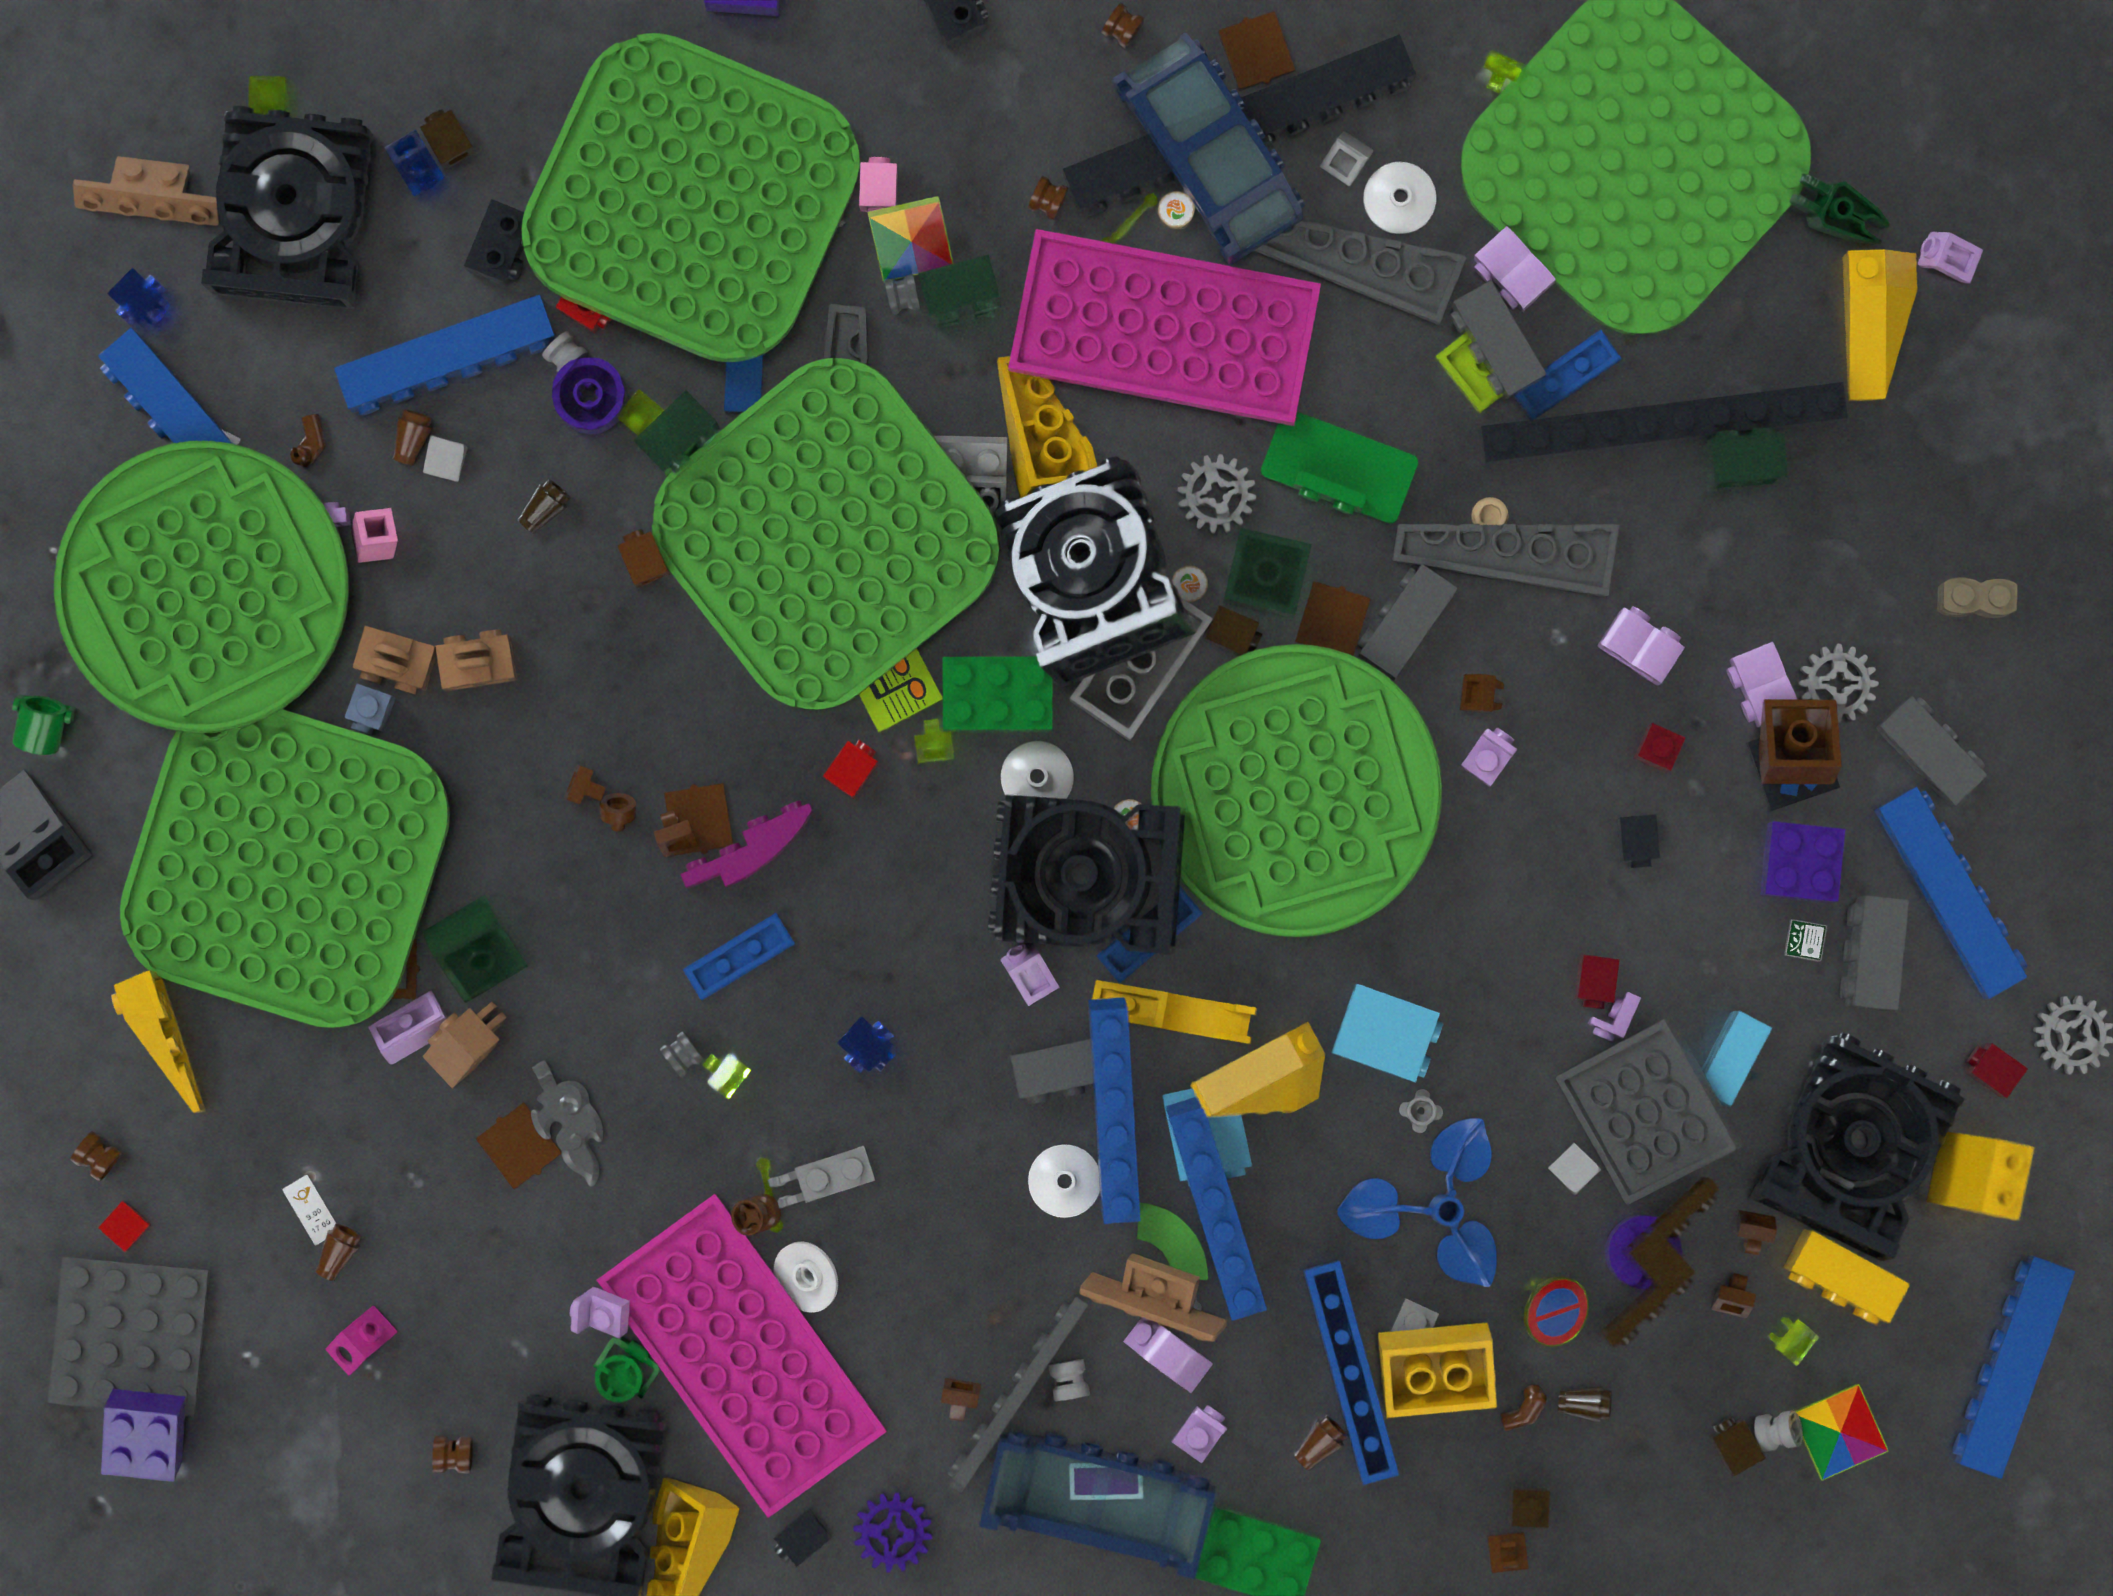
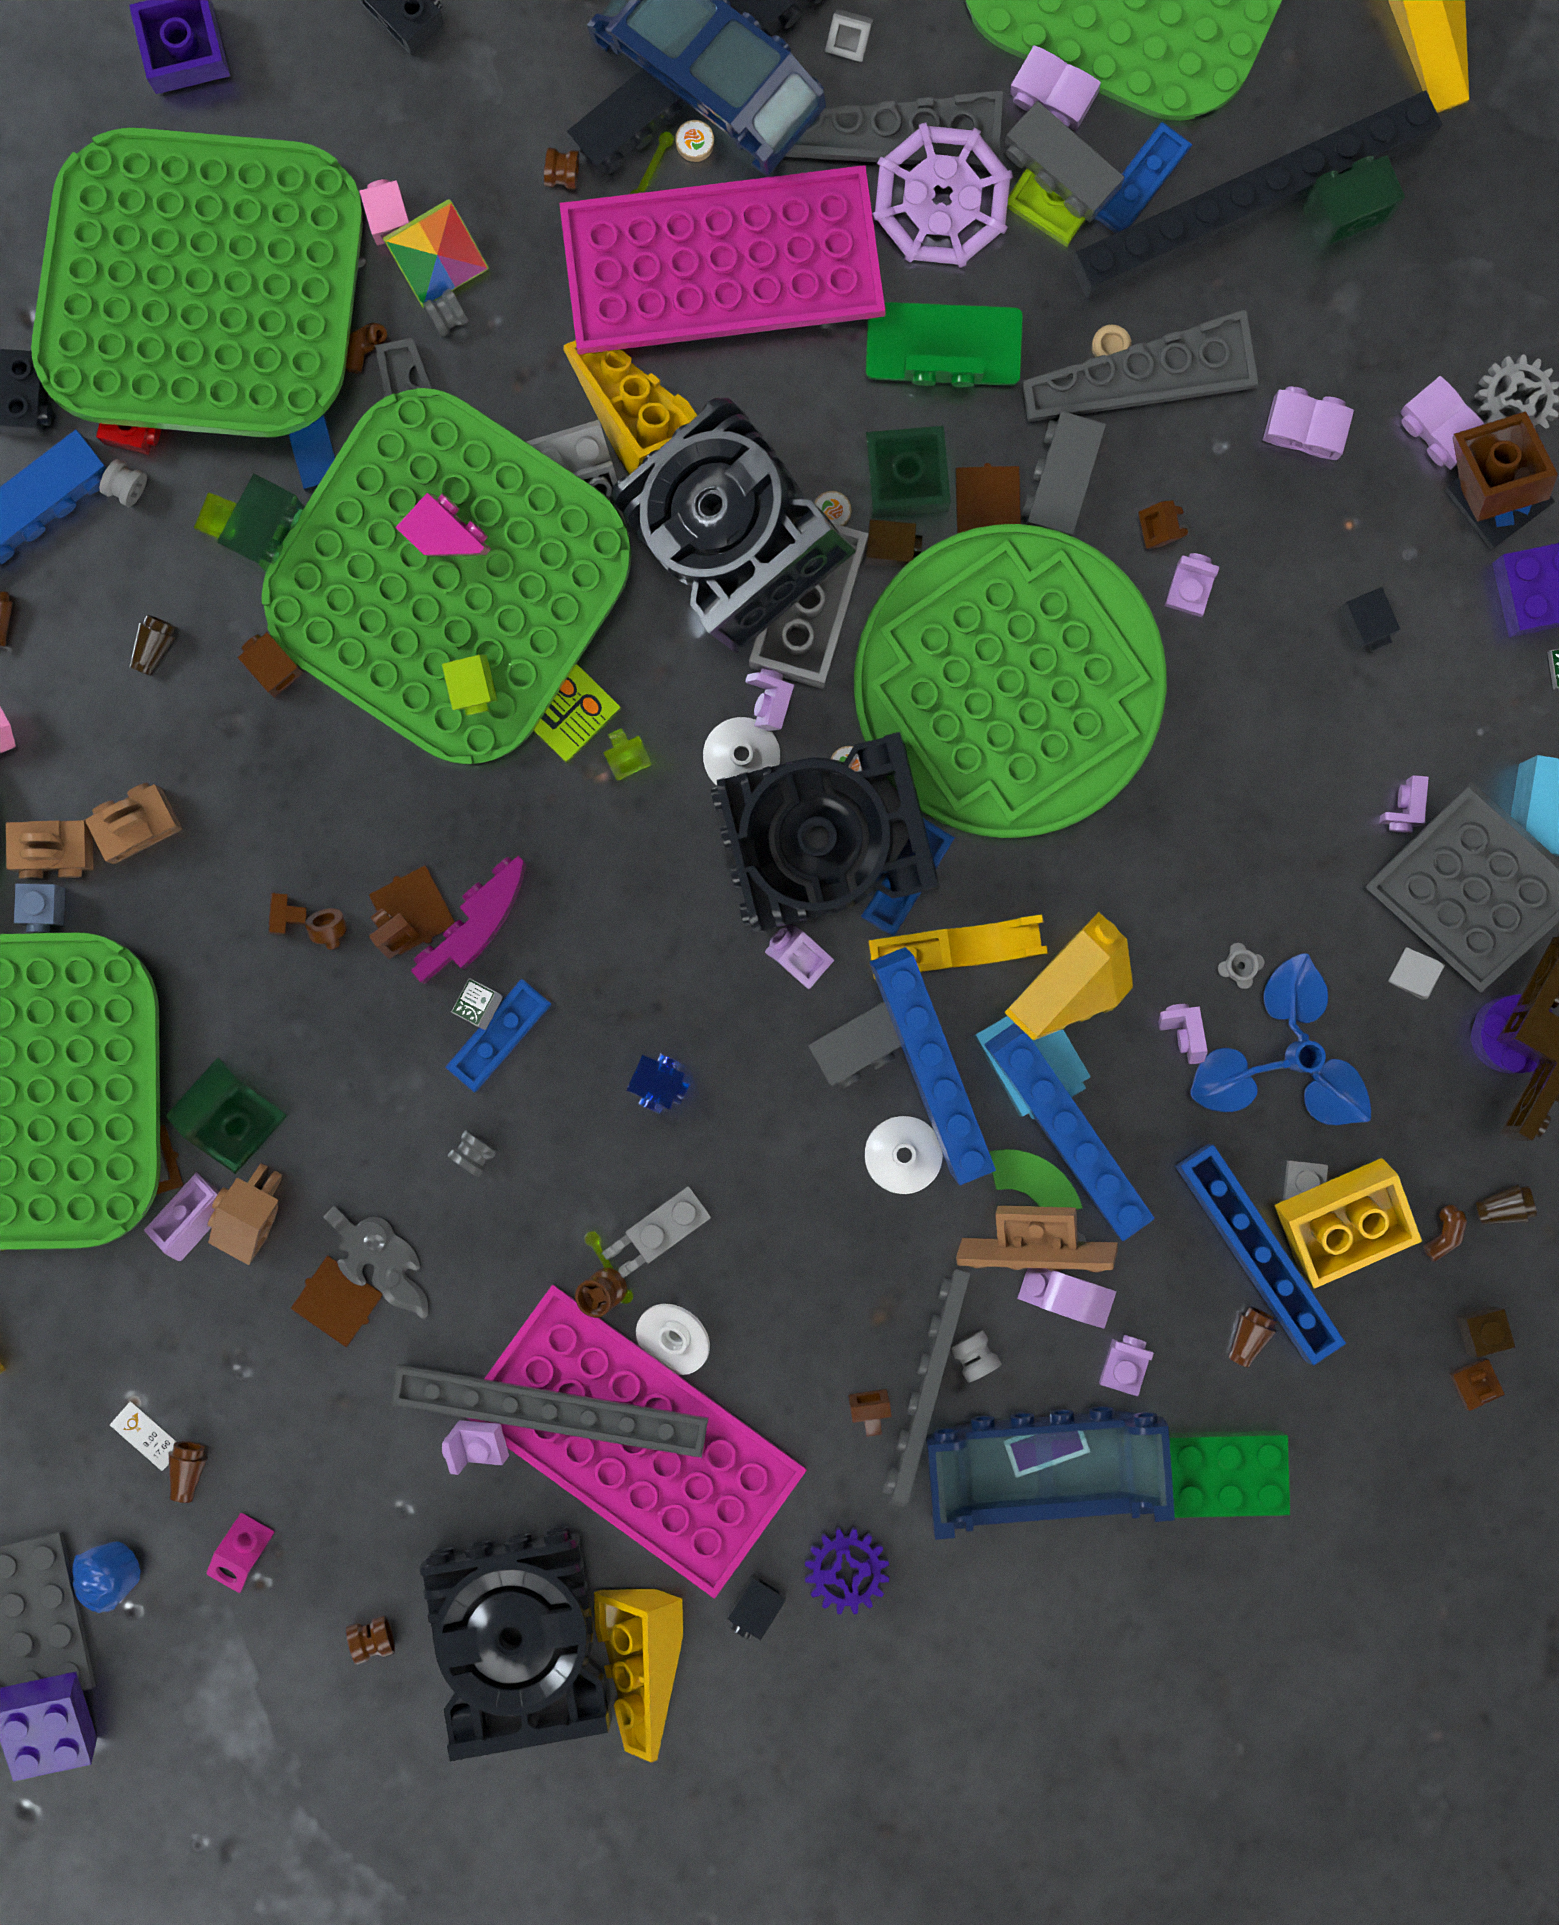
camera: 20 degrees left, 0 degrees up
light grey slope [423,436,468,482] -> none
dark purple brick [552,357,628,435] -> none
green piece [593,1336,661,1402] -> none
clear neon green tile [702,1054,751,1099] -> none
red brick [823,740,879,799] -> none
clear green brick [918,254,1001,328] -> none
green brick [943,656,1053,733] -> none
light grey gear [1177,454,1256,534] -> none
medium azure brick [1331,984,1443,1082] -> none
white dish [1364,162,1436,234] -> none
piece [1524,1276,1589,1347] -> none
dark red brick [1575,955,1620,1010] -> none
dark red brick [1633,723,1686,773] -> none
none -> blue hair [72,1542,141,1613]
none -> reddish brown arm [345,322,388,374]
none -> dark grey tile [390,1364,709,1458]
none -> dark pink slope [395,493,492,556]
none -> lime brick [442,655,498,716]
none -> tile [451,978,503,1030]
none -> lavender bracket [745,668,794,731]
none -> lavender plate [872,122,1014,268]
none -> lavender bracket [1158,1004,1207,1064]

